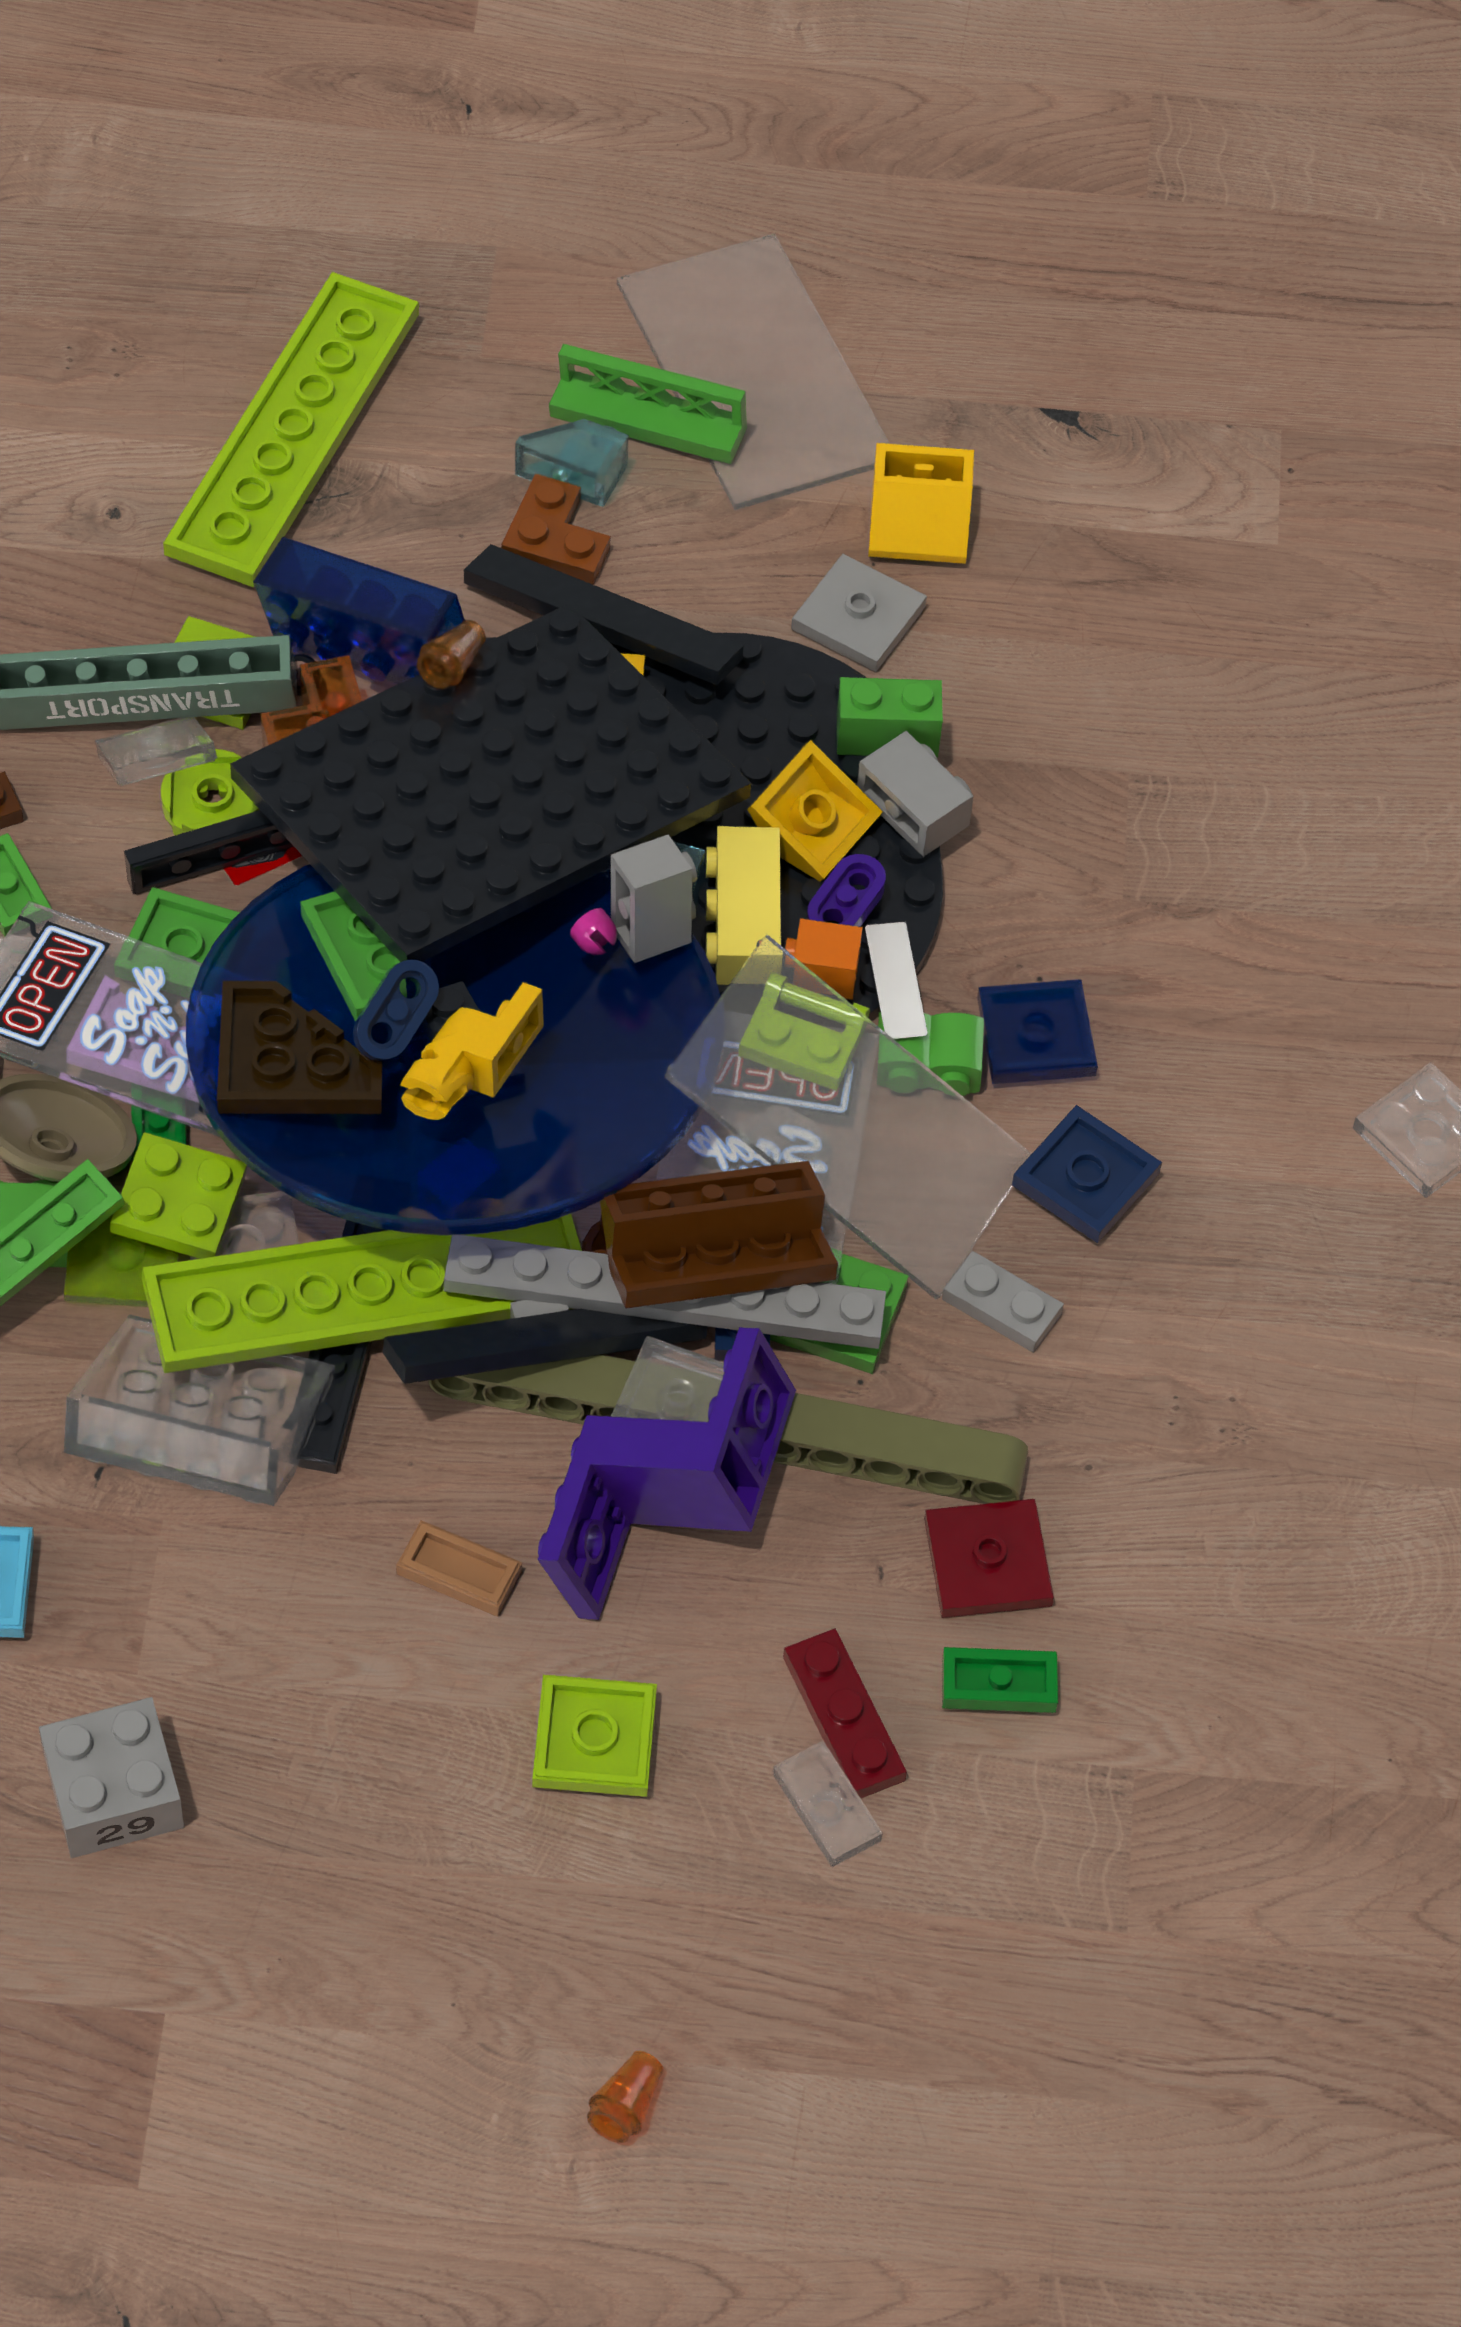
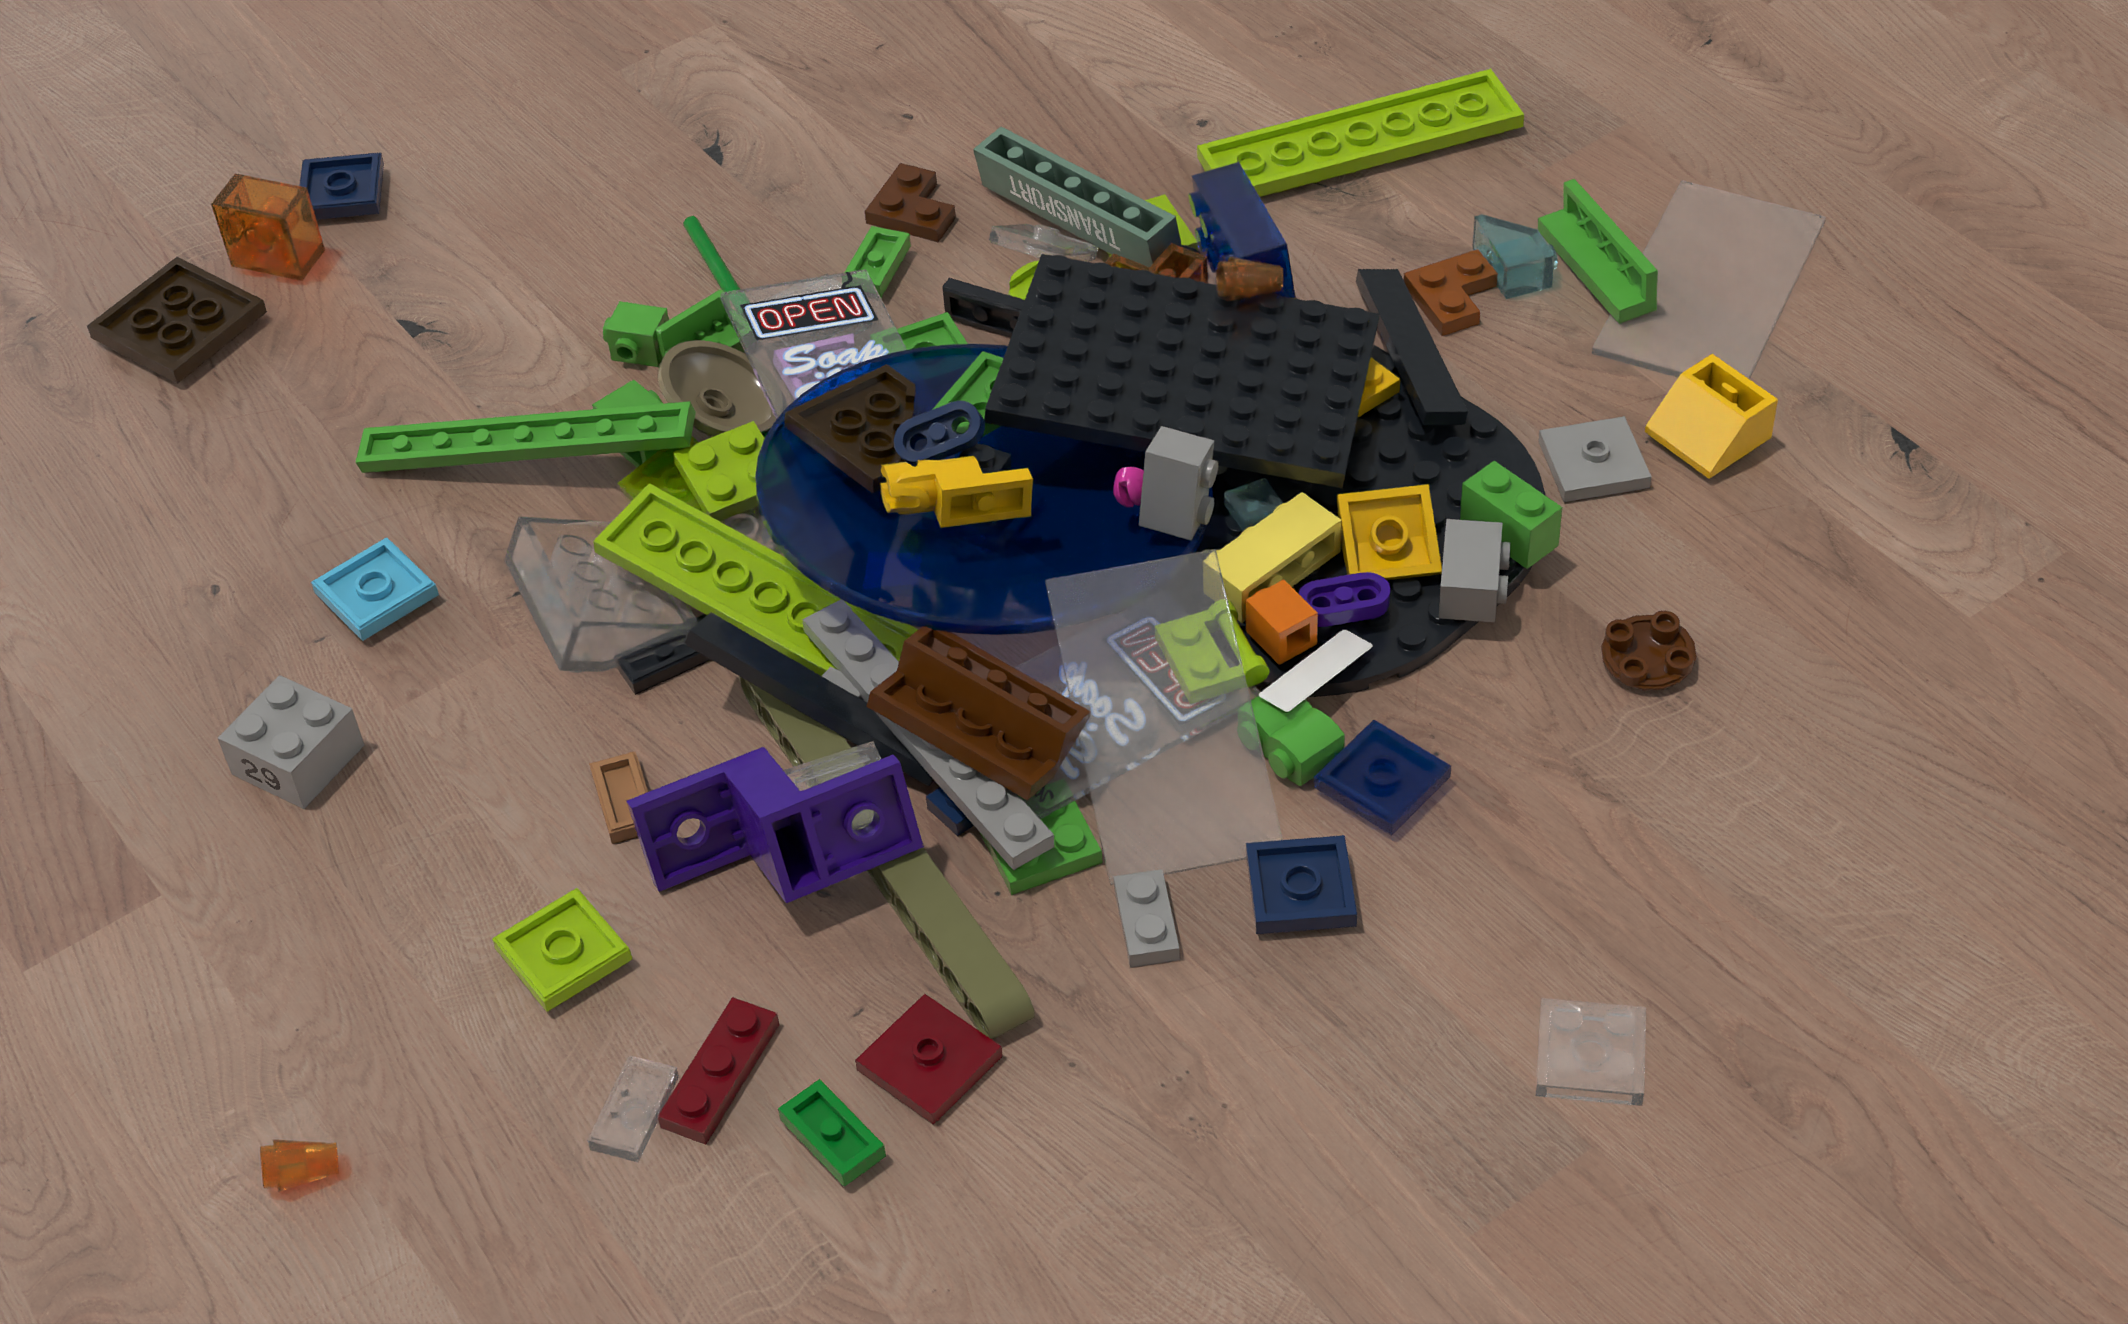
camera: 55 degrees right, 10 degrees down
none -> reddish brown dish [1601,610,1697,690]

